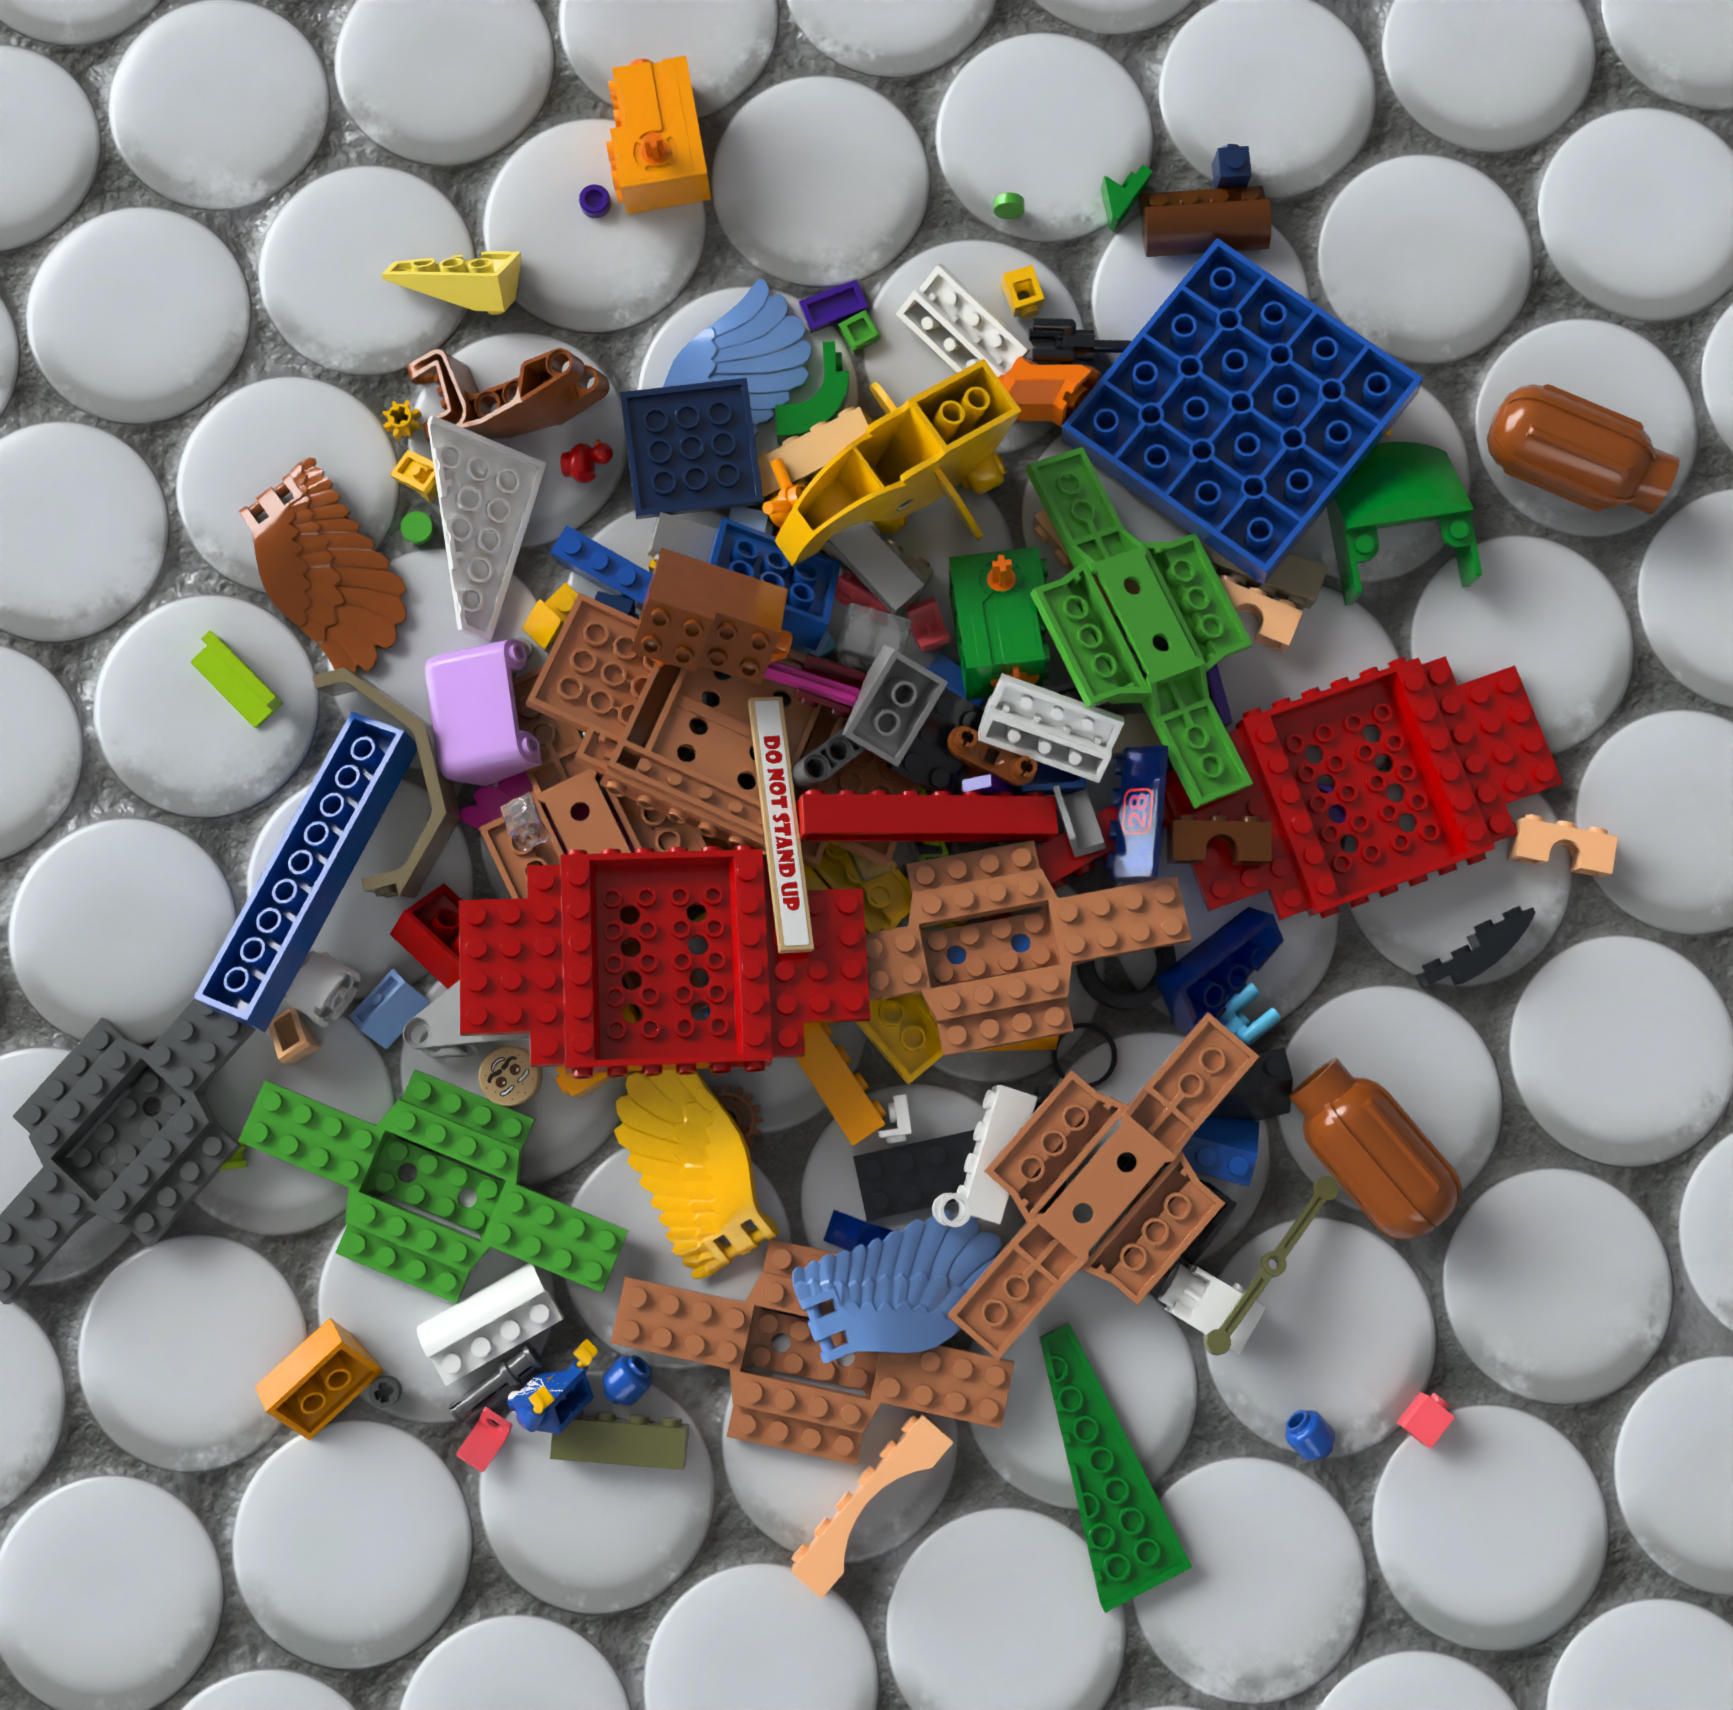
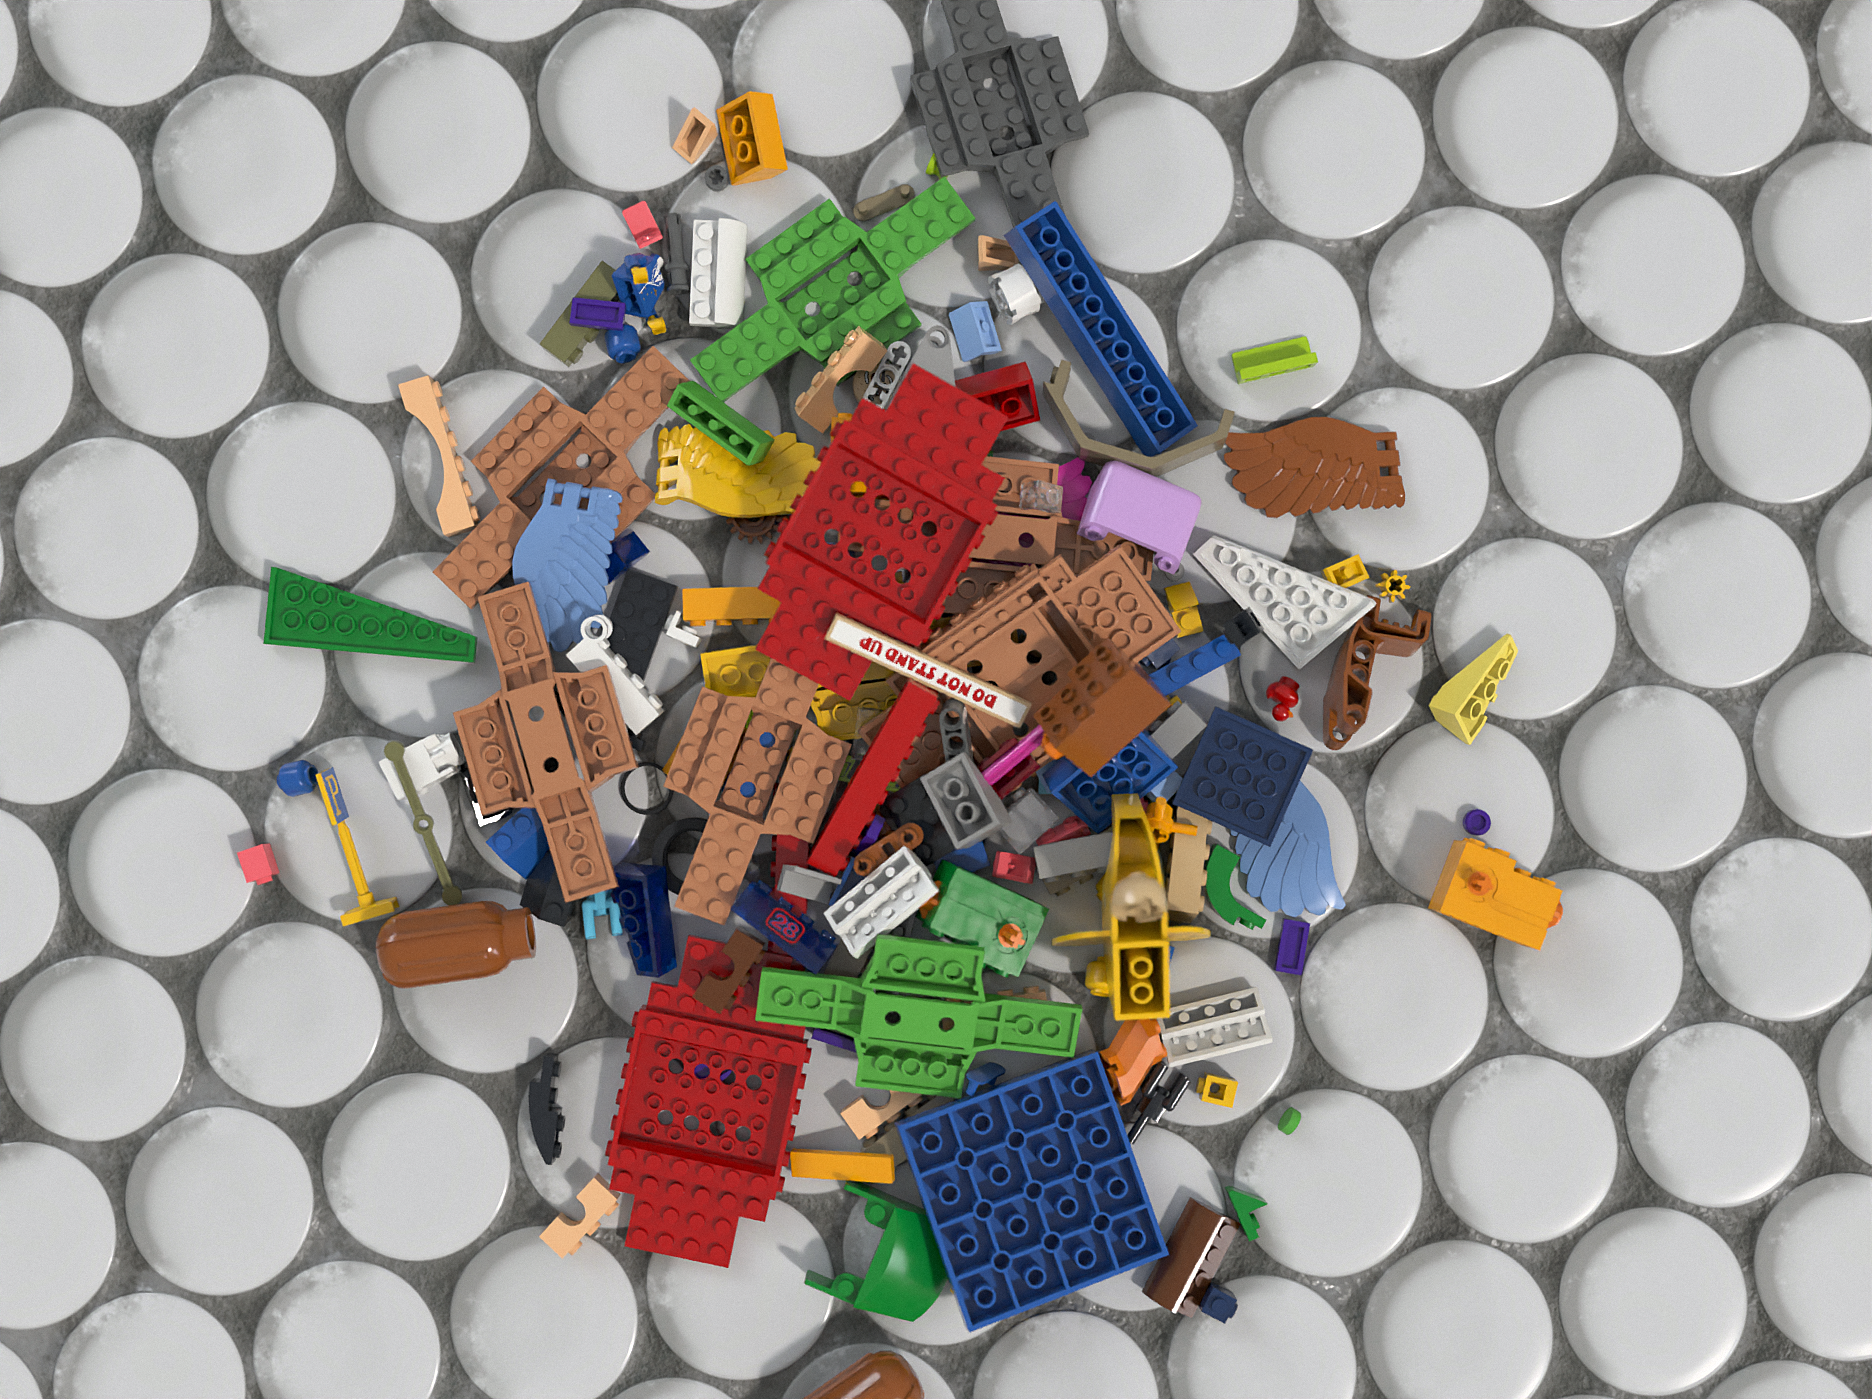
camera: 115 degrees right, 5 degrees up
bright green tile [401,511,434,545] -> none
bright green tile [838,310,881,354] -> none
none -> yellow piece [316,767,400,926]
none -> dark purple tile [569,297,626,331]
none -> bright green brick [667,381,775,466]
none -> light nougat slope [672,107,718,164]
none -> light orange tile [790,1148,895,1184]
none -> light nougat arch [794,326,887,434]
none -> dark tan piece [853,184,915,221]
none -> white beam [863,341,911,409]
none -> blue piece [965,1062,1006,1096]
none -> tan cylinder [1111,872,1167,922]
none -> black slope [1222,607,1264,648]

